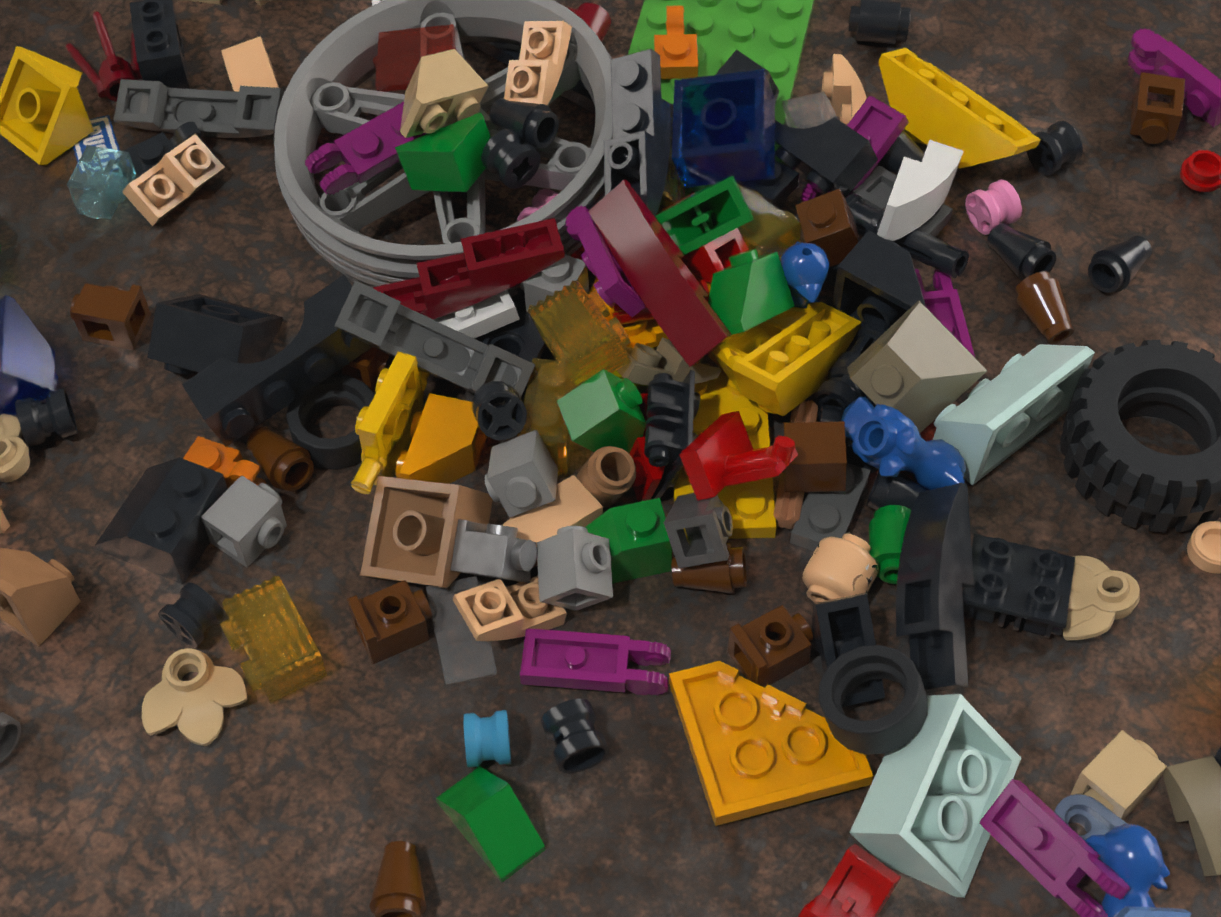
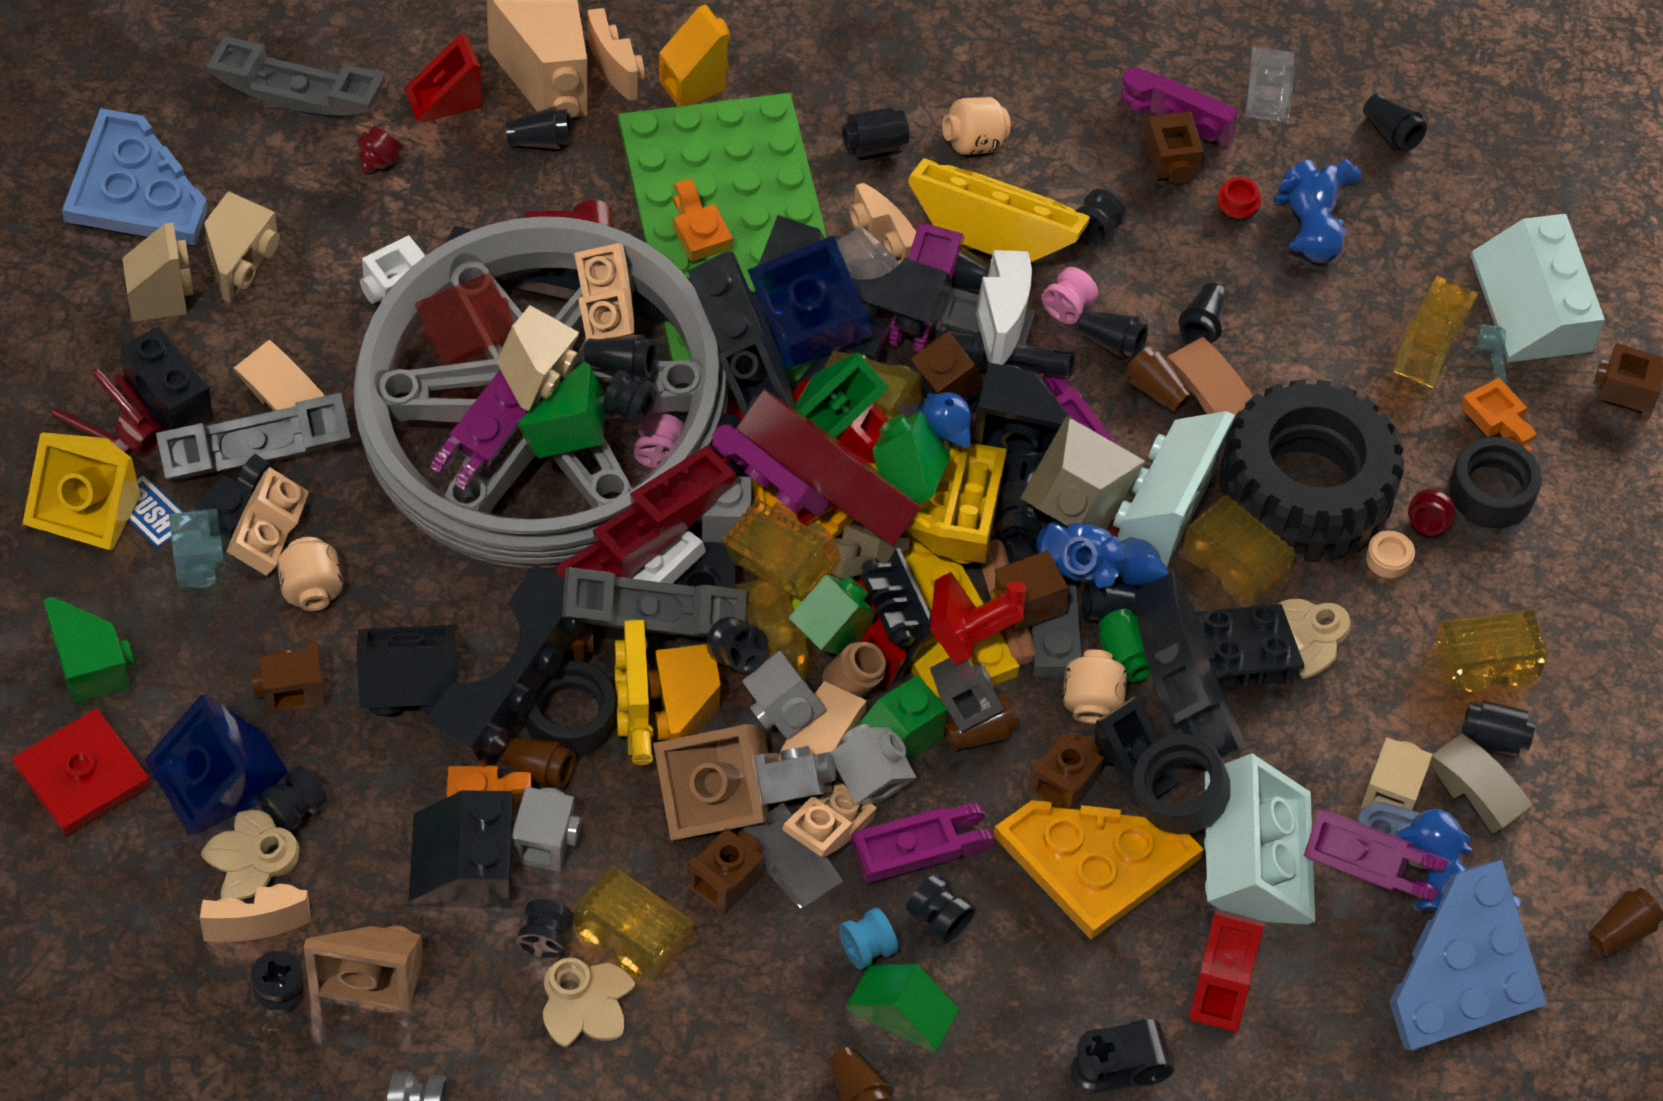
camera: 30 degrees left, 0 degrees up
none -> light nougat head [277,537,343,611]
none -> light nougat head [942,97,1011,155]
none -> nougat slope [1166,337,1253,420]
none -> clear yellow brick [1183,495,1295,605]

